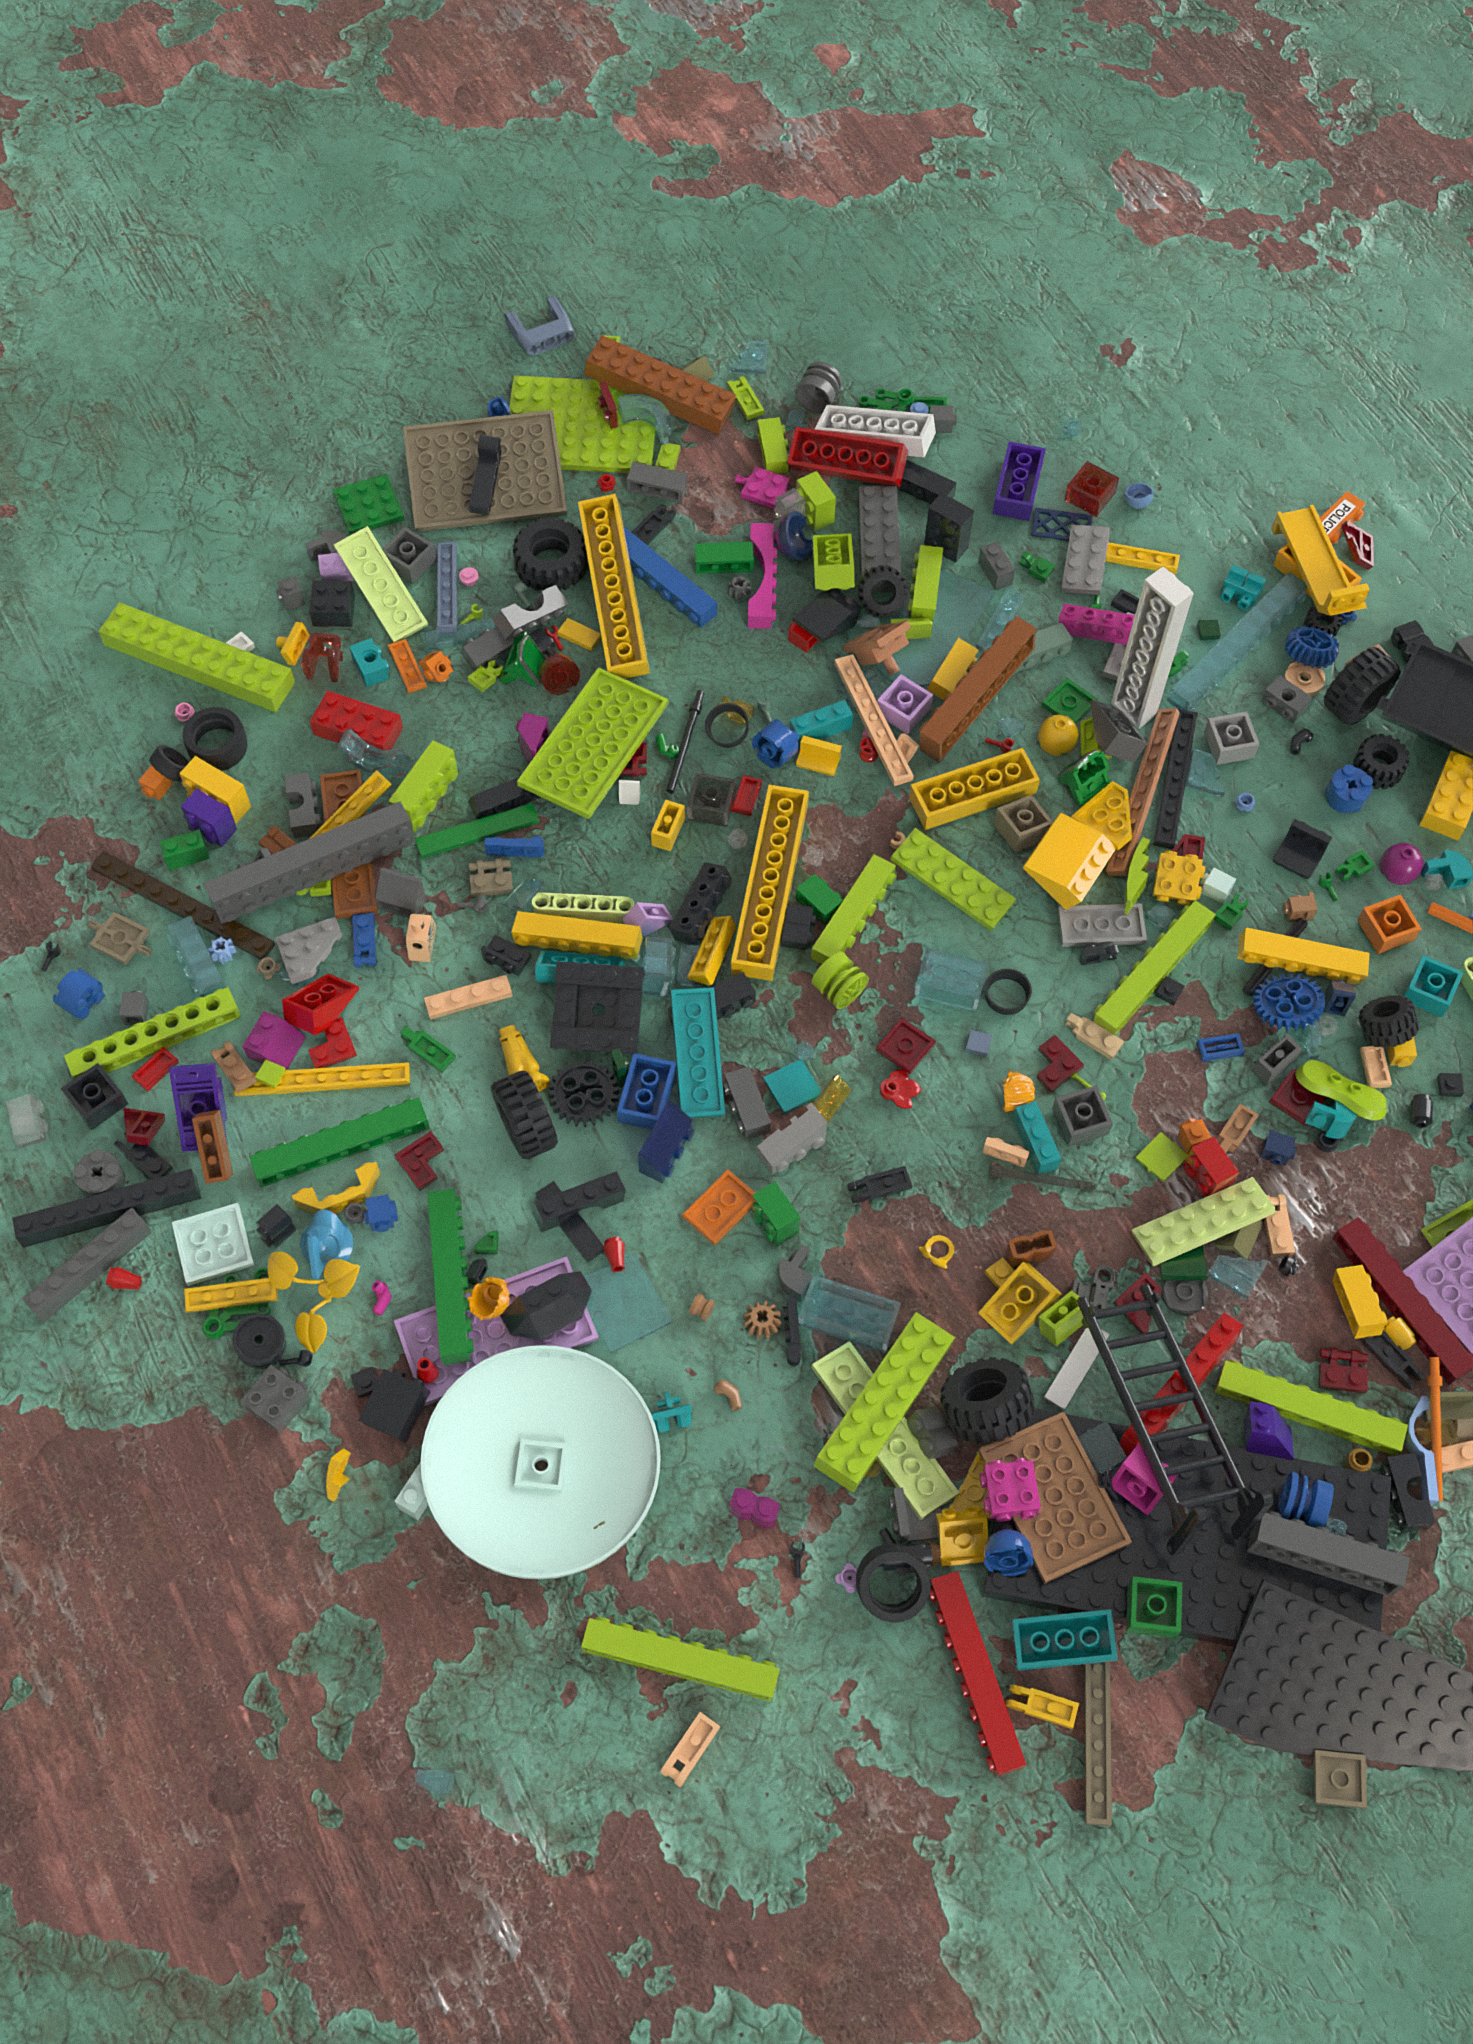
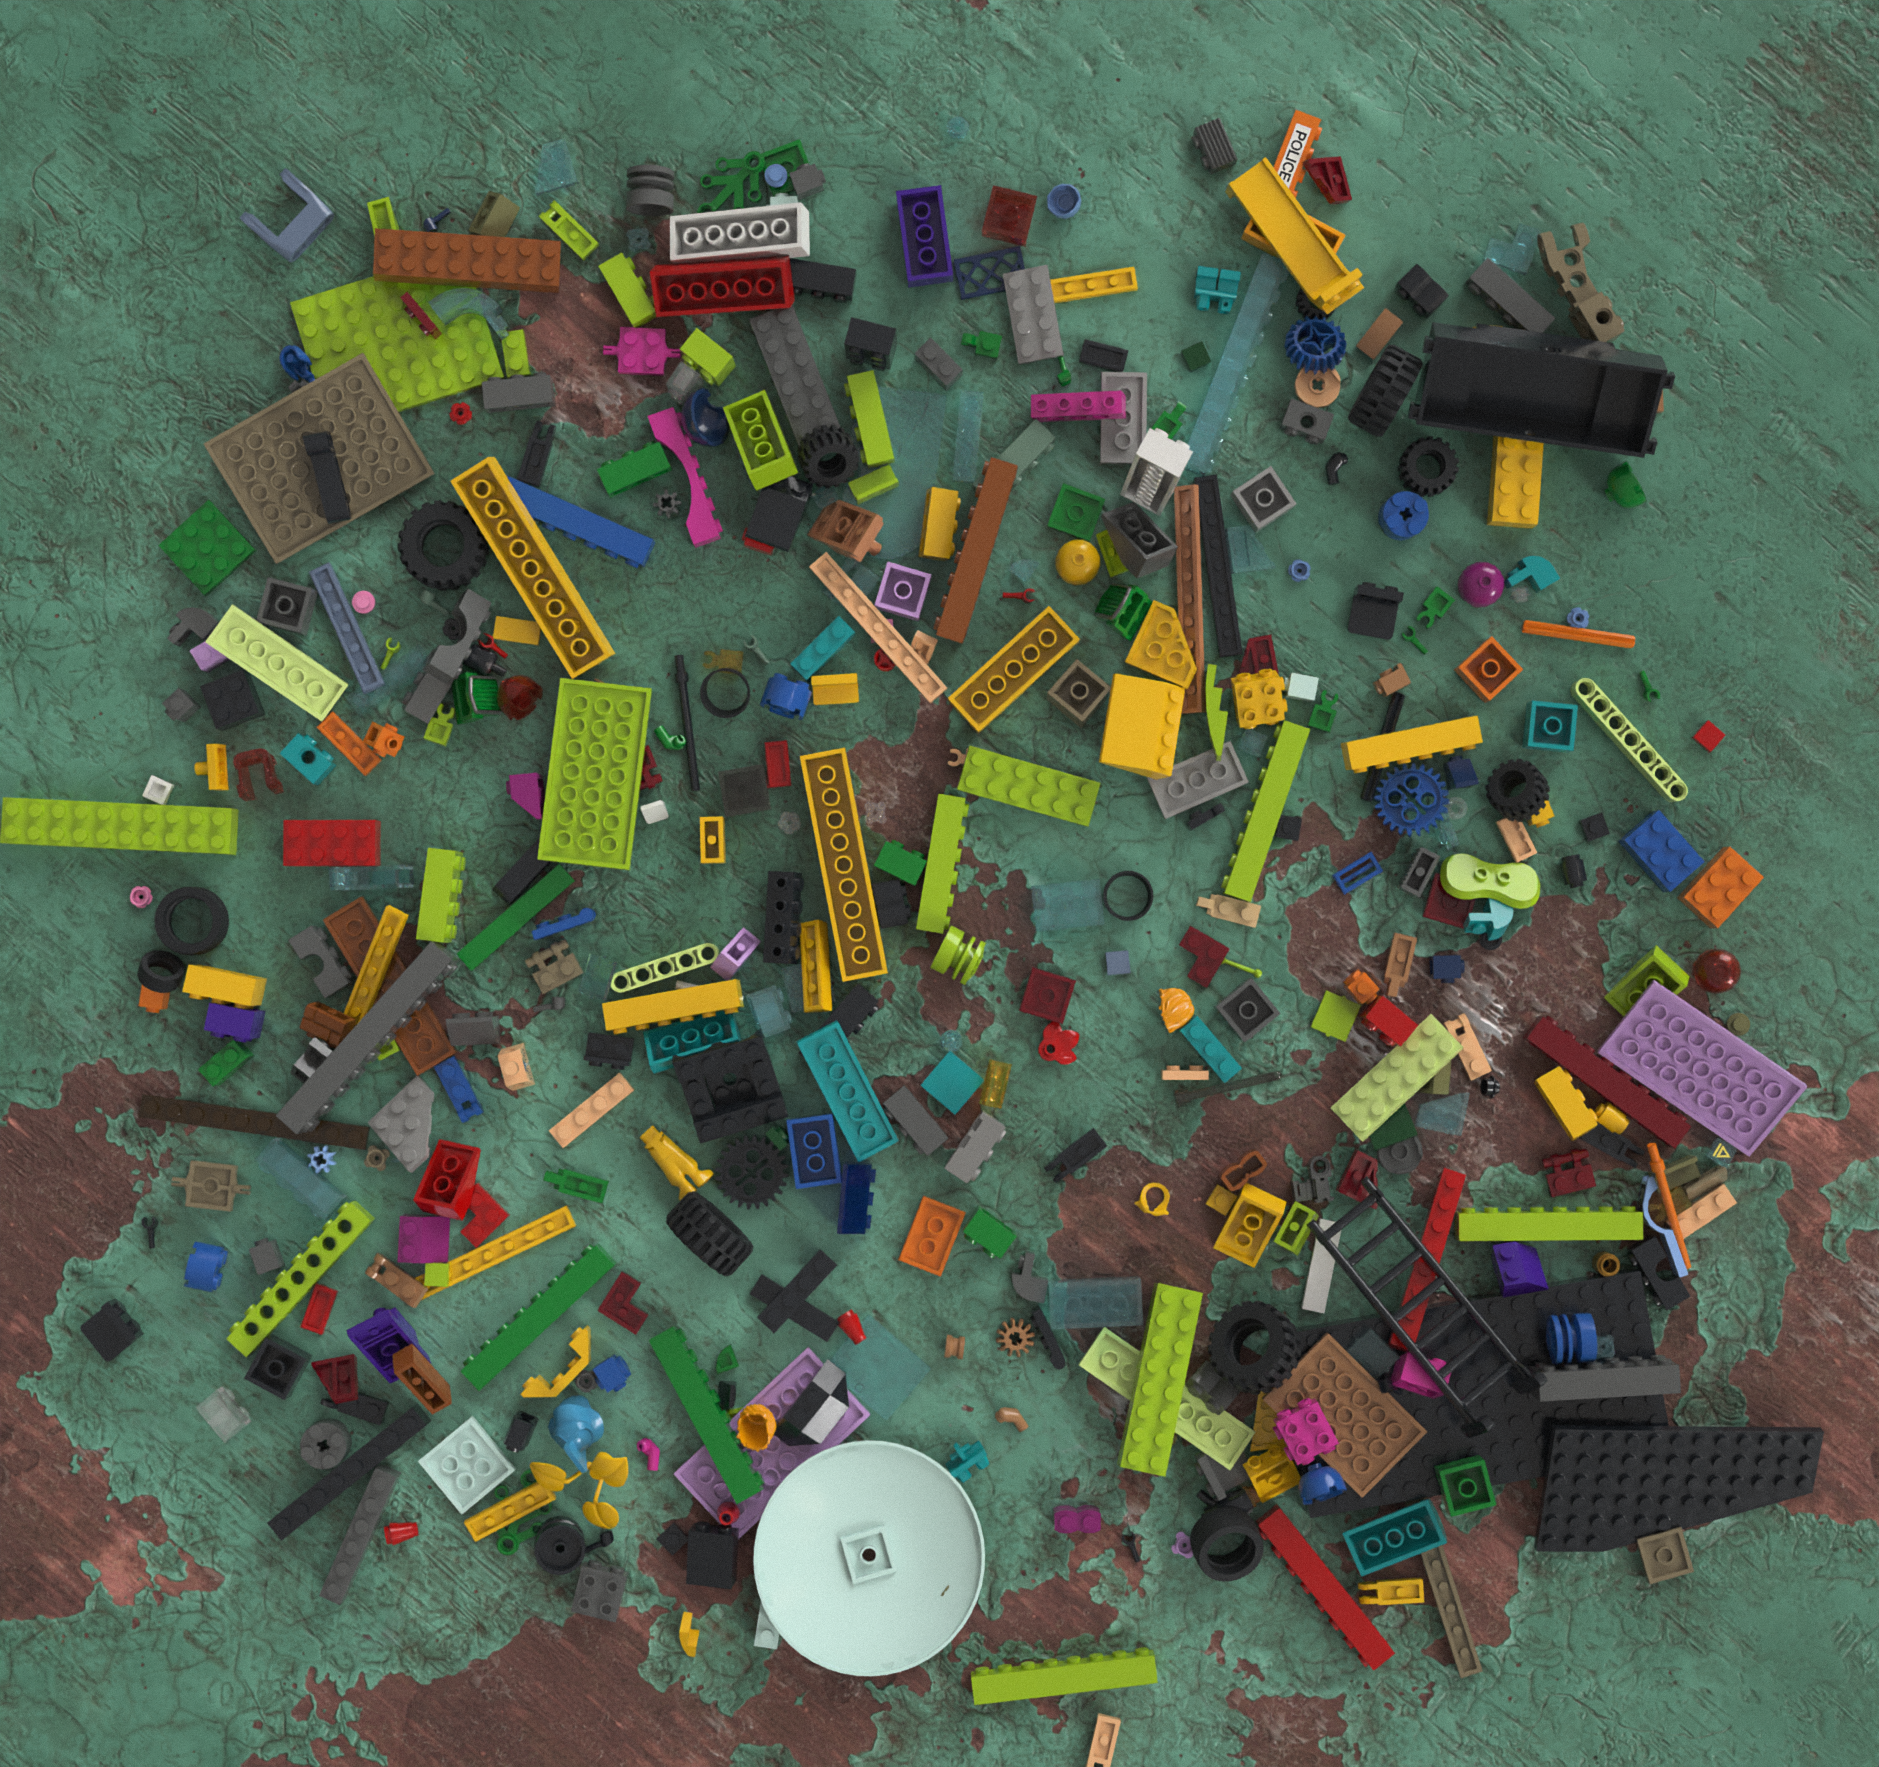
camera: 20 degrees left, 25 degrees up
none -> dark grey brick [1191,118,1238,175]

